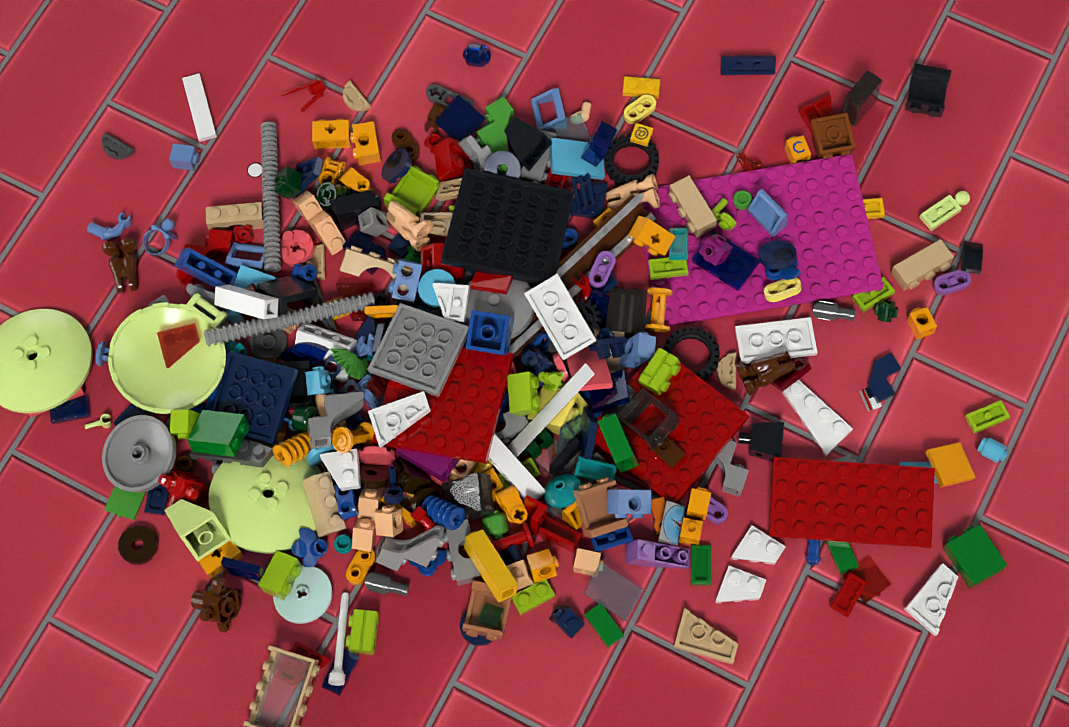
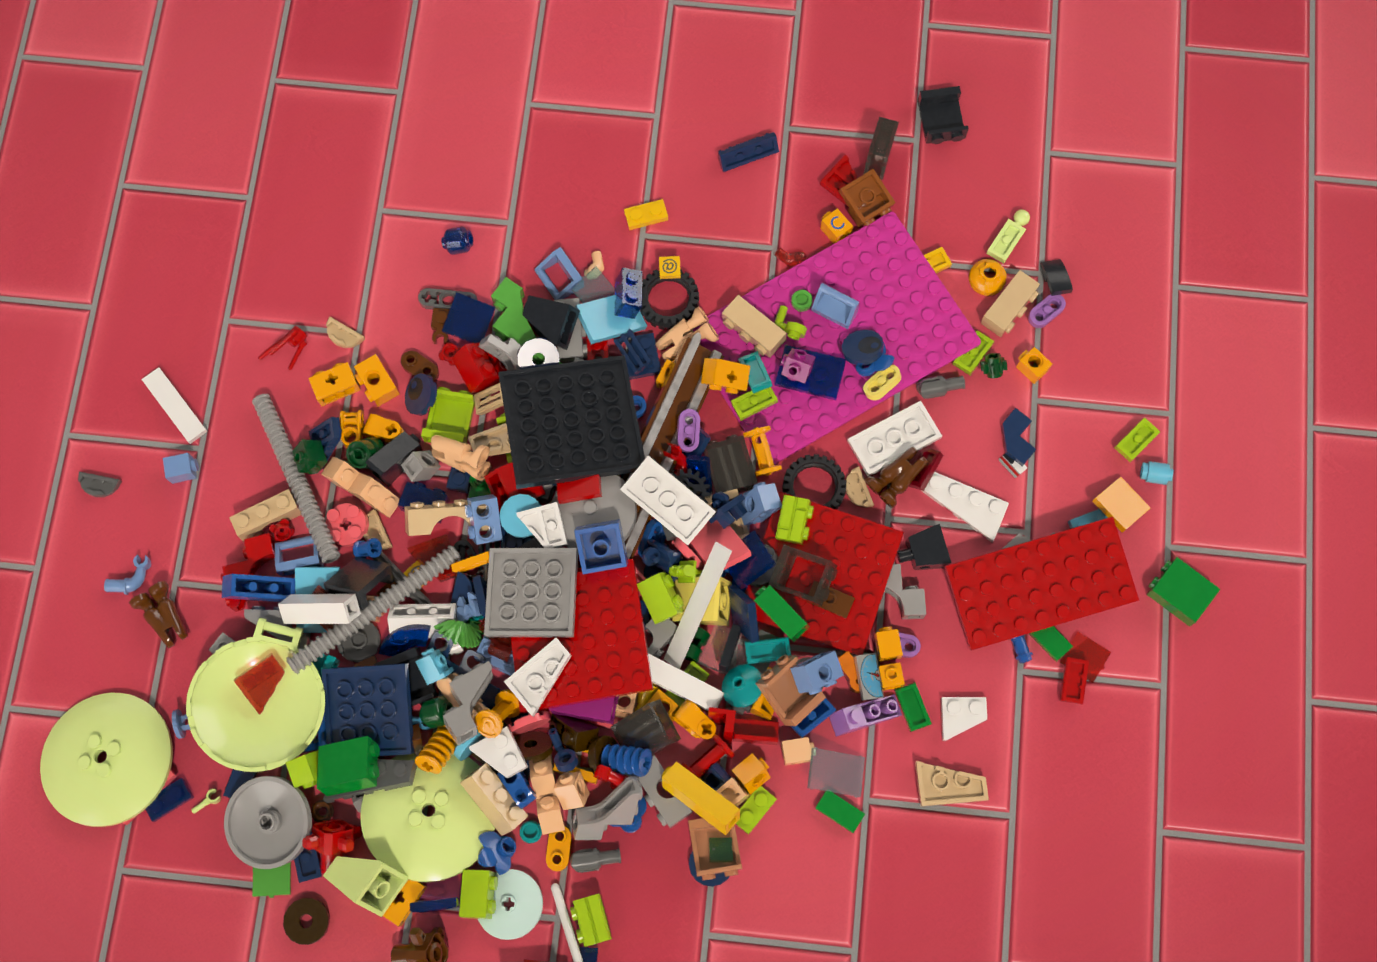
camera: 25 degrees left, 5 degrees up
medium blue piece [143,218,178,255] -> none
white sticker [247,163,262,178] -> none
bright green head [481,510,509,540] -> none
dark blue bracket [549,605,585,639] -> none
clear light blue piece [556,414,583,455] -> none
light yellow plate [624,95,656,124] -> none
white wing [731,526,786,565] -> none
white wing [904,564,958,636] -> none
none -> light orange piece [968,259,1007,296]

